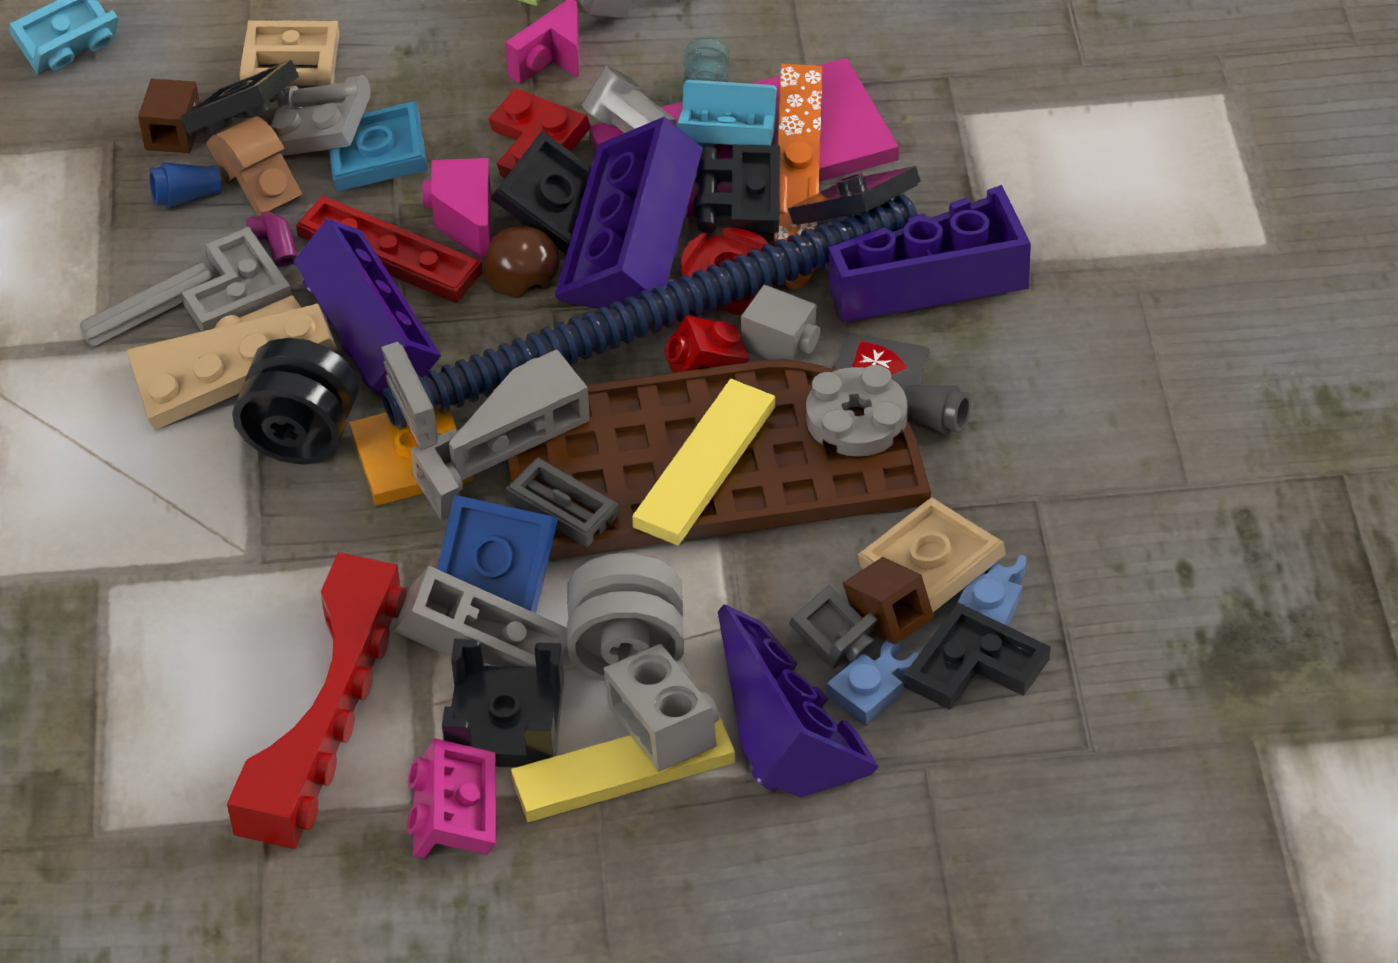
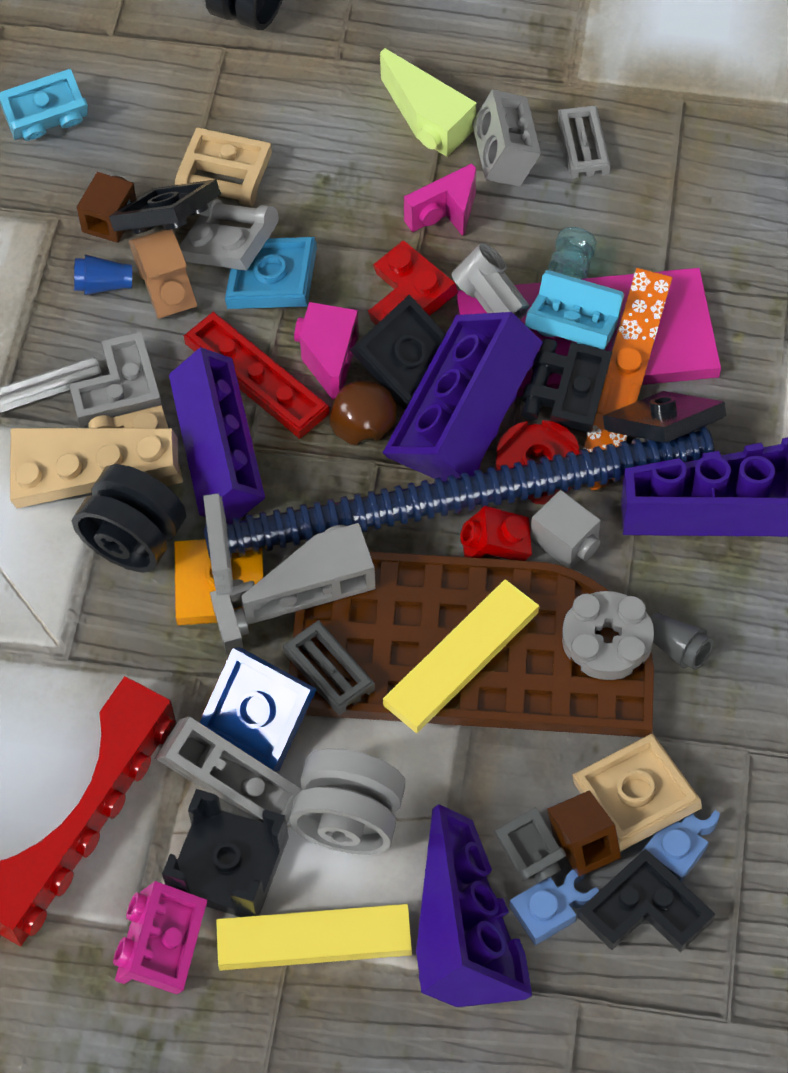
camera: 15 degrees right, 10 degrees up
magenta arm [246,211,297,266] -> none
light grey brick [604,644,719,771] -> none
dark grey sticker [835,332,930,386] -> none

